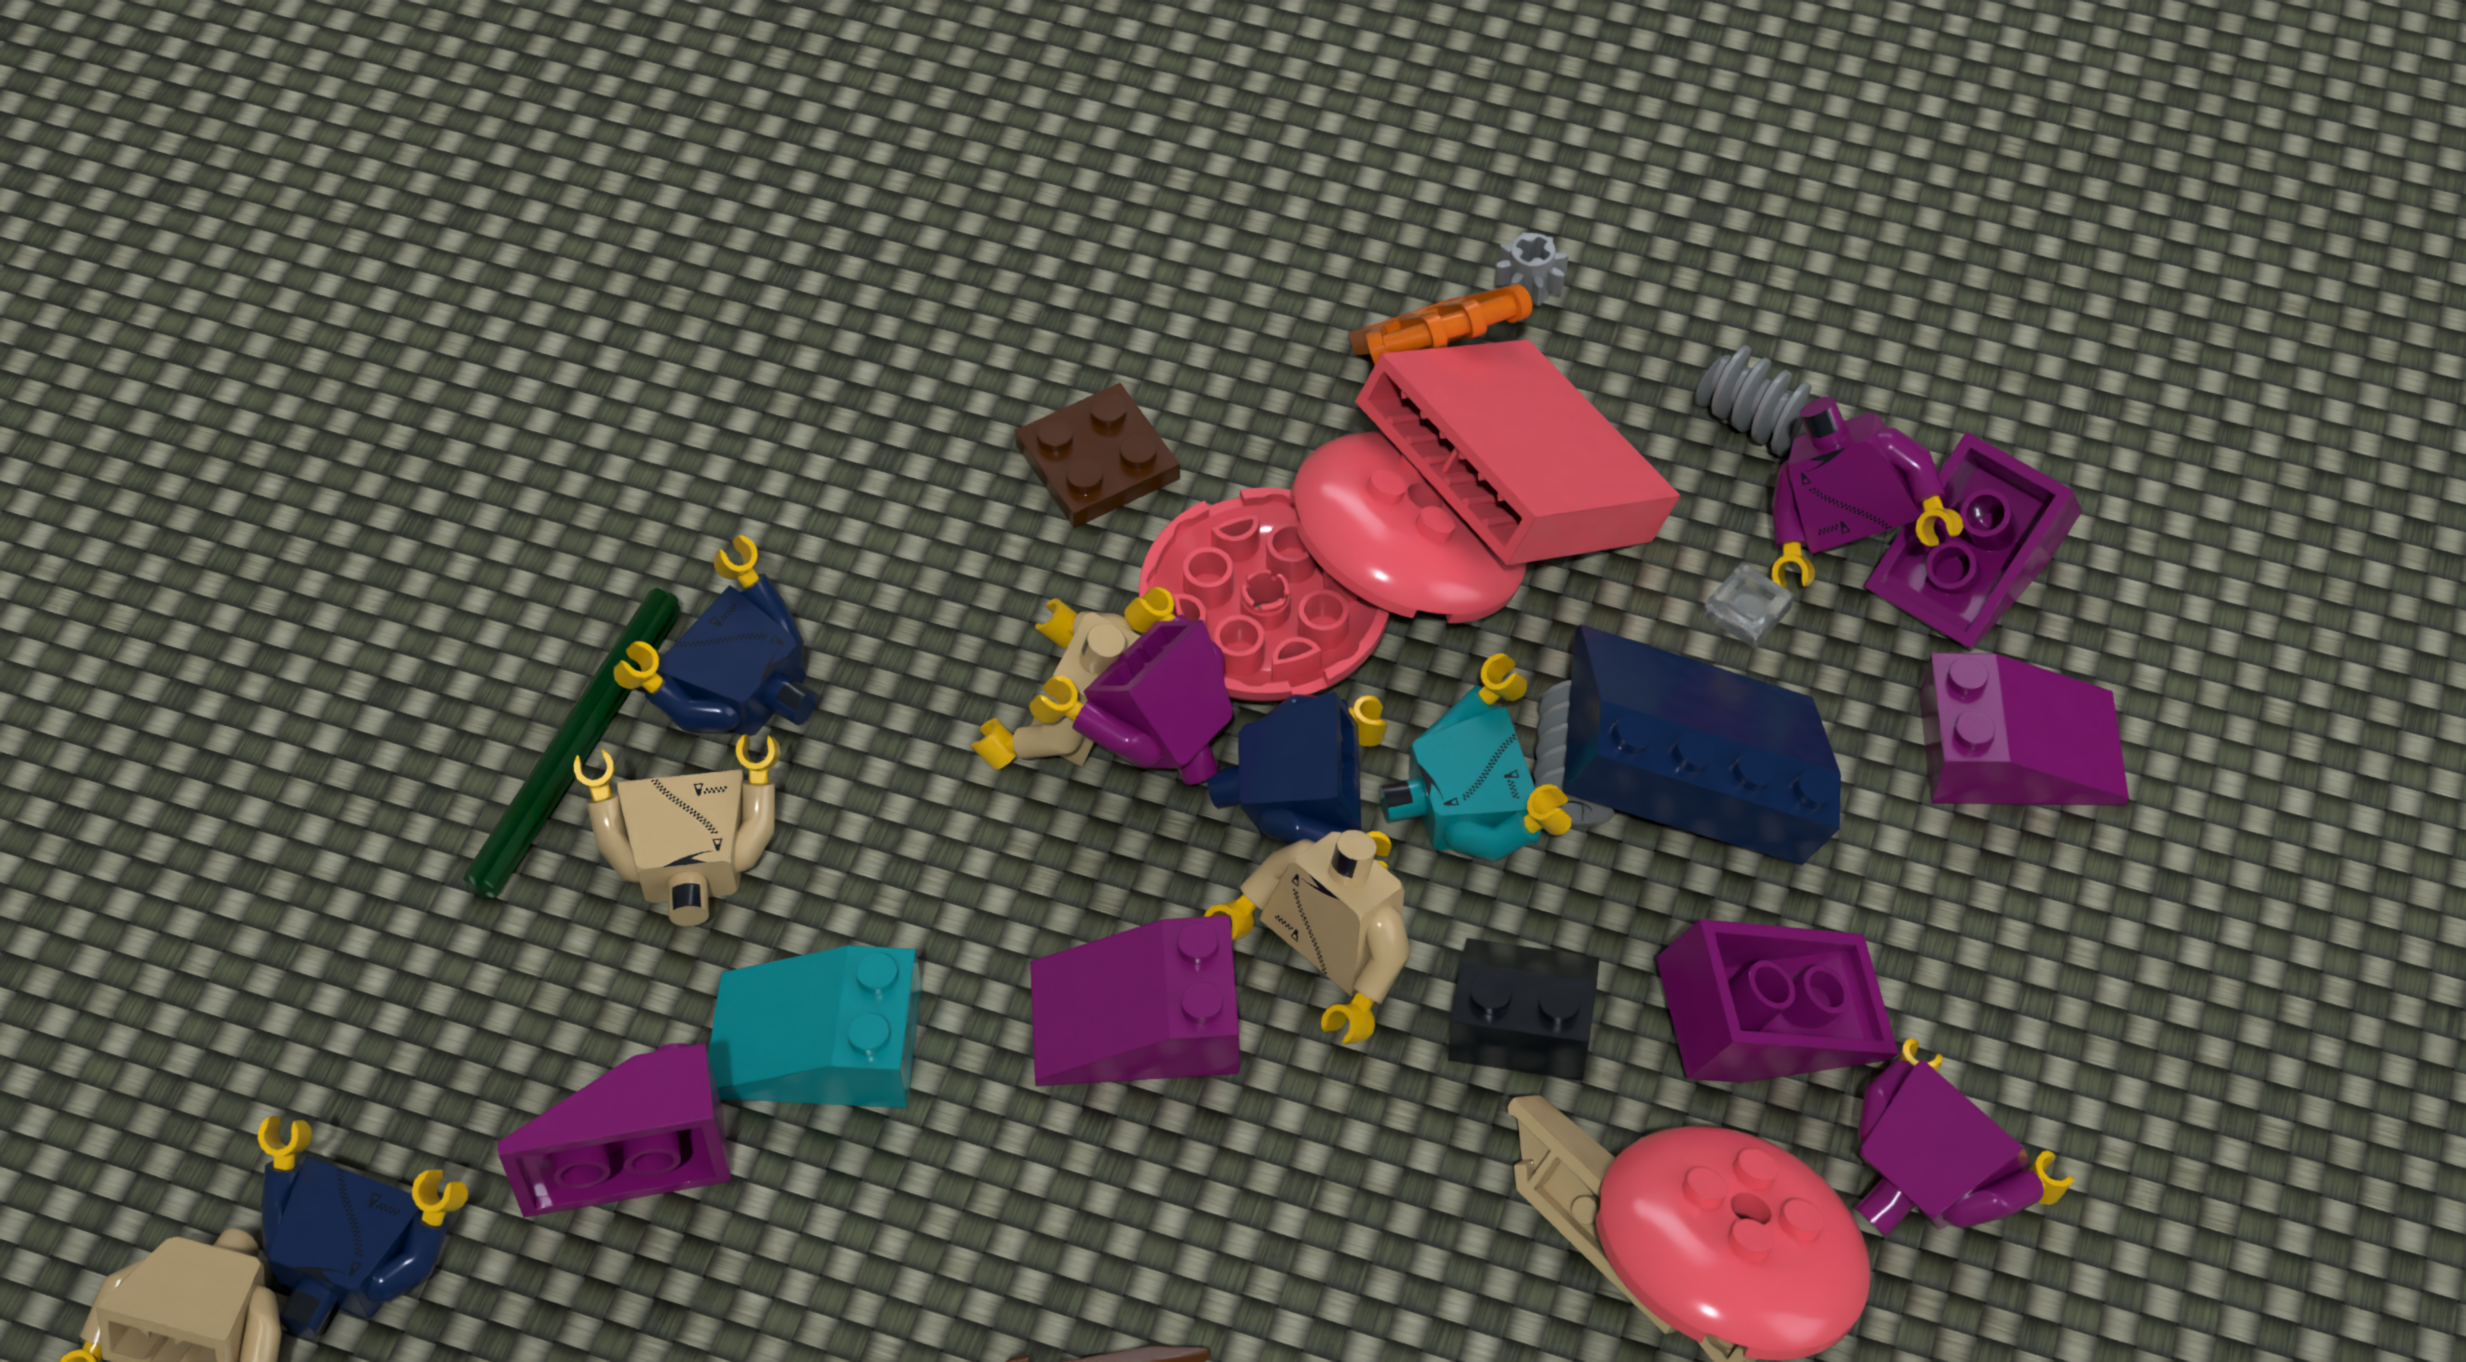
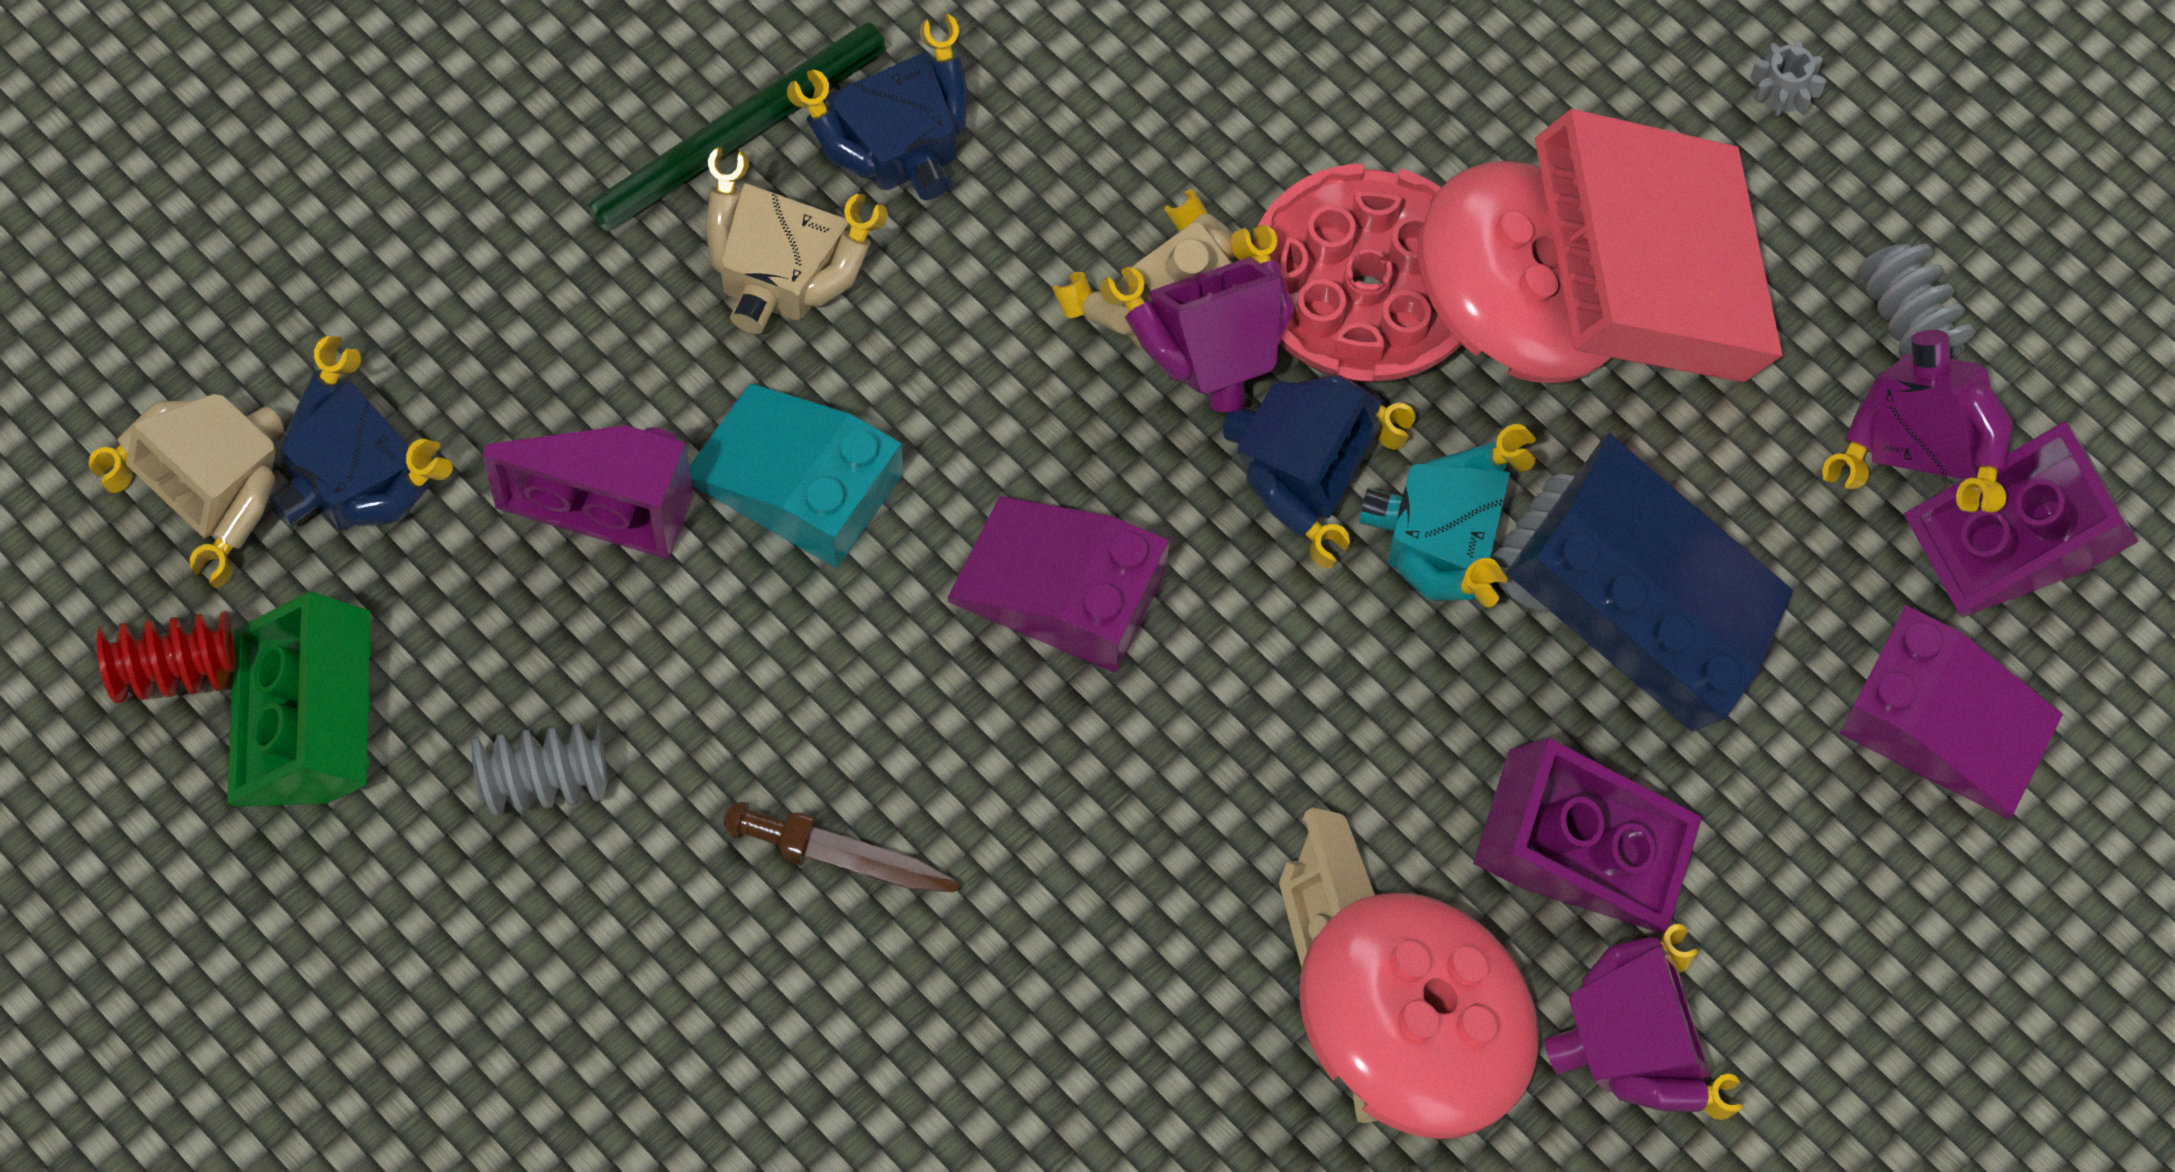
camera: 25 degrees right, 10 degrees up
reddish brown plate [1015,383,1180,528] -> none
tan torso [1203,830,1410,1044] -> none
orange plate [1348,284,1533,365] -> none
black slope [1448,938,1599,1081] -> none
clear plate [1703,562,1794,649] -> none

